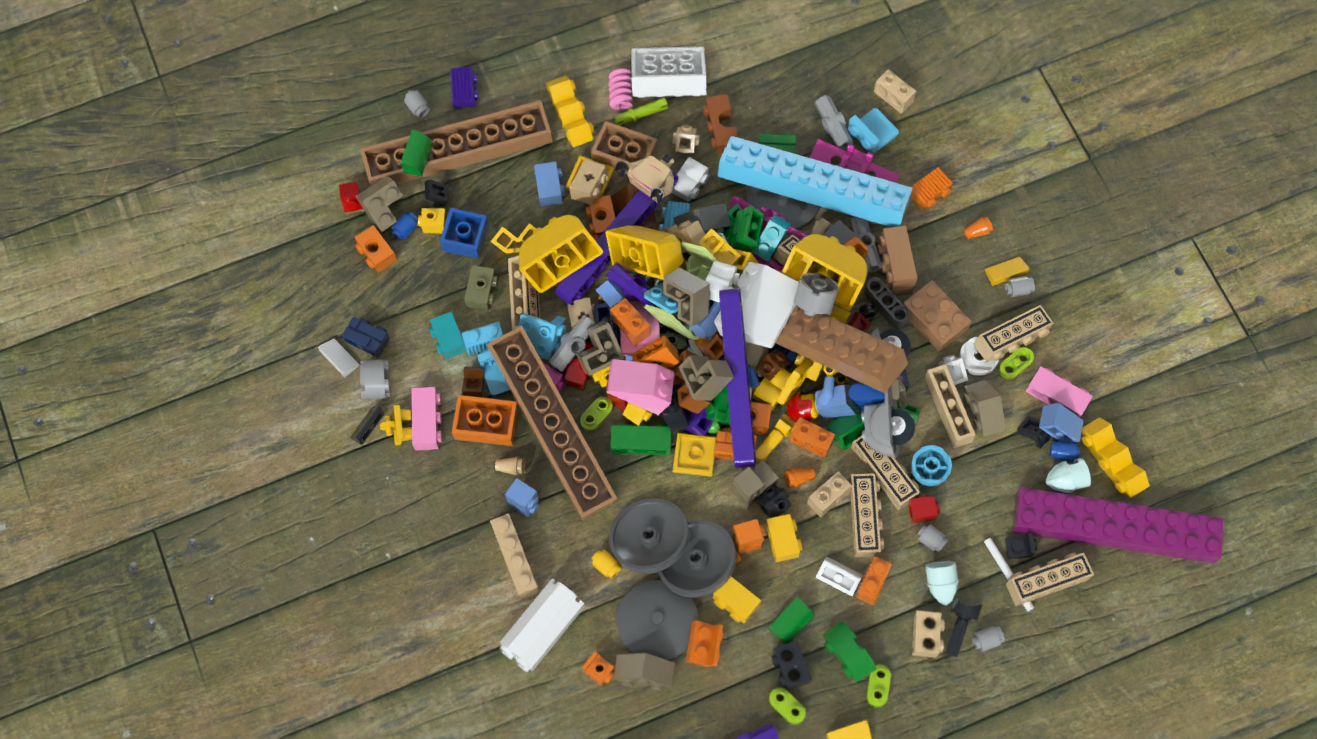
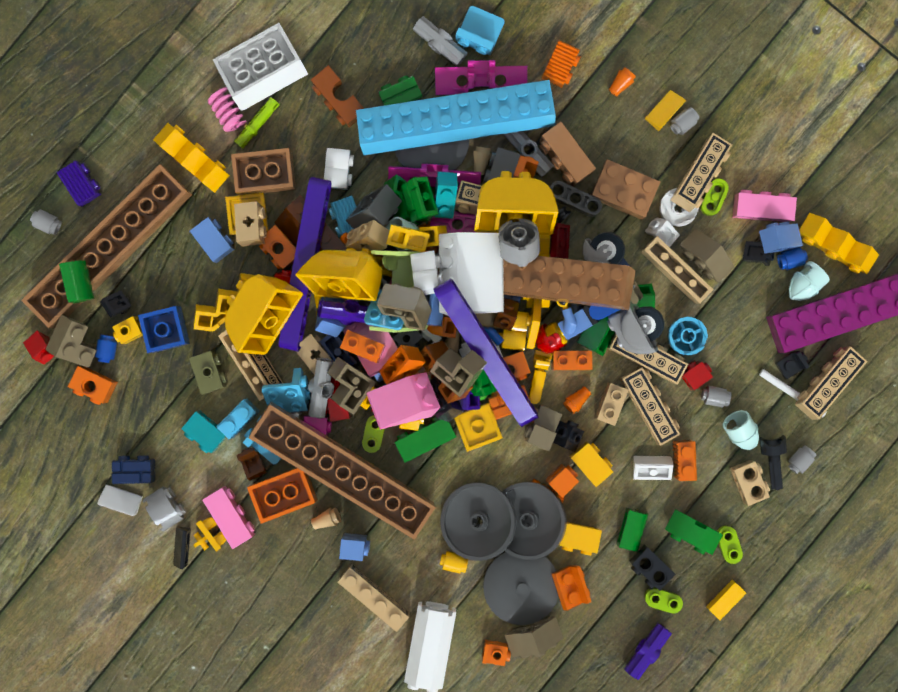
camera: 30 degrees left, 20 degrees up
tan torso [615,154,674,203] -> none
tan brick [673,125,700,154] -> none

